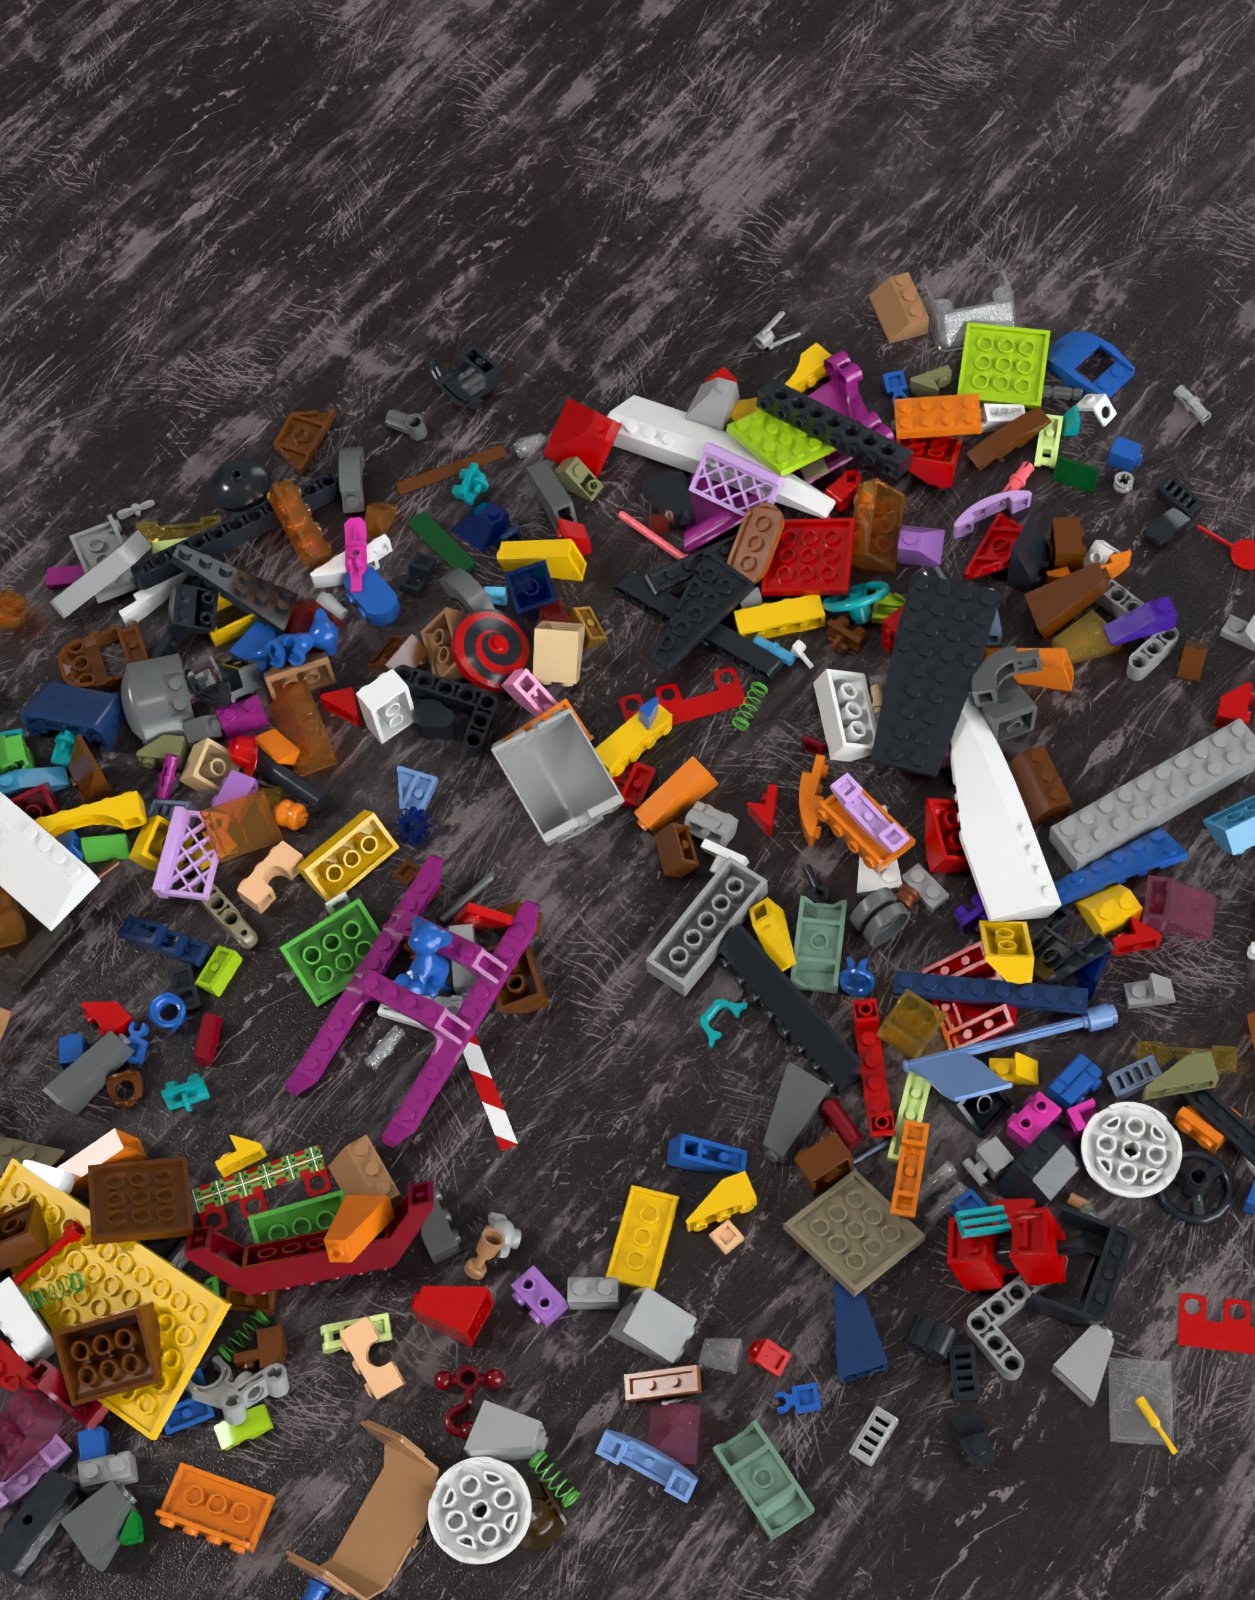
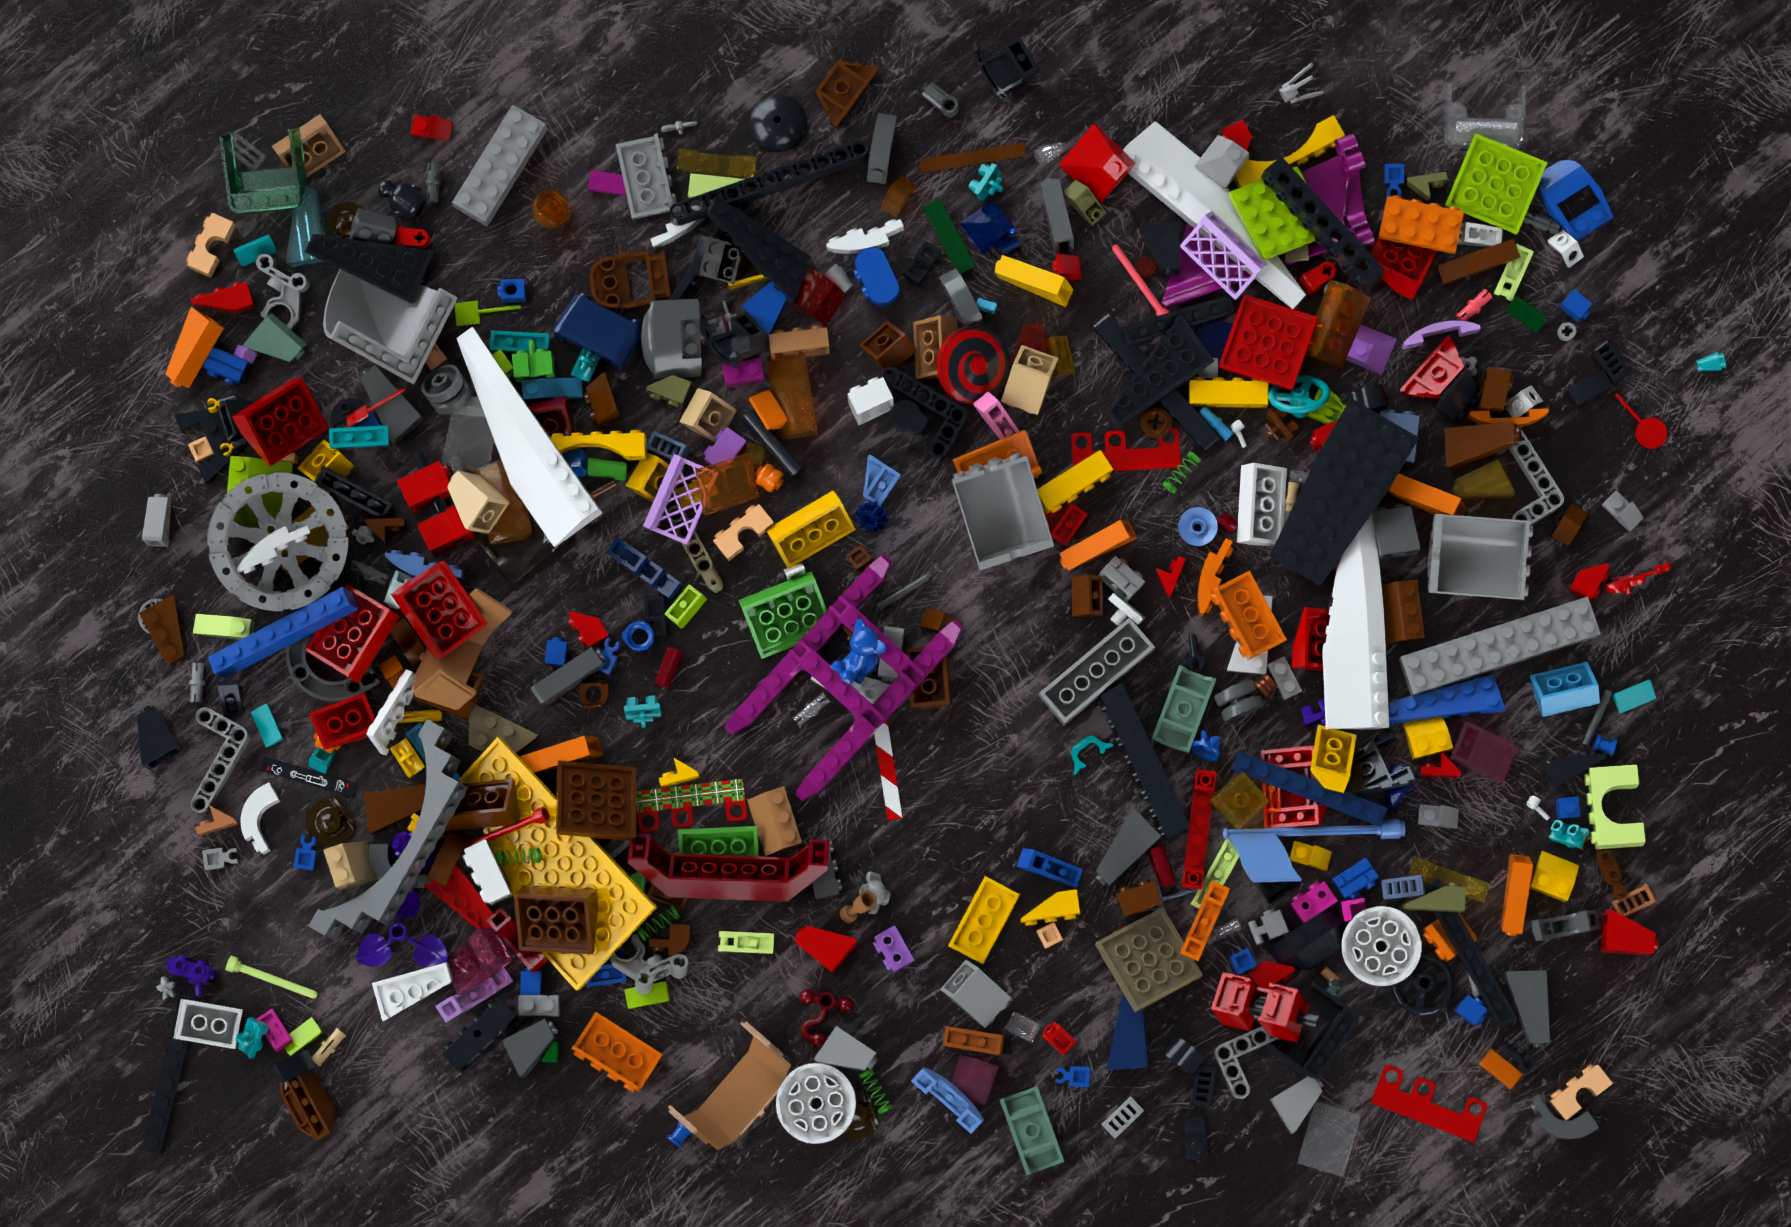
camera: 10 degrees right, 20 degrees up
white slope [22,1159,76,1193] -> none
light grey beam [49,530,152,619] -> none
magenta pin [156,753,180,800] -> none
dark grey brick [183,715,222,744] -> none
red piece [228,734,258,777] -> none
blue animal [250,608,339,668] -> none
clear orange slope [266,480,332,571] -> none
red slope [320,687,361,727] -> none
orange slope [324,1195,395,1263] -> none
light nougat arch [339,1316,406,1400] -> none
dark pink piece [344,517,367,593] -> none
red wing [453,902,513,932] -> none
clear blue slope [504,560,558,615] -> none
light grey brick [567,1277,620,1310] -> none
blue slope [639,697,659,730] -> none
dark orange tile [727,502,785,583] -> none
yellow slope [749,897,796,971] -> none
lavender slope [830,772,910,854] -> none
medium nougat slope [869,272,929,344] -> none
clear pin [923,1181,968,1226] -> none
teal tile [954,1205,1011,1238] -> none
dark grey arch [972,645,1042,707] -> none
teal slope [1061,405,1081,436] -> none
dark purple slope [1103,596,1178,646] -> none
yellow piece [1135,1396,1178,1455] -> none
light grey pin [1173,385,1211,423] -> none
none -> reddish brown gear [1140,407,1172,438]
none -> medium blue dish [1178,507,1218,546]
none -> light grey cylinder [1427,514,1533,600]

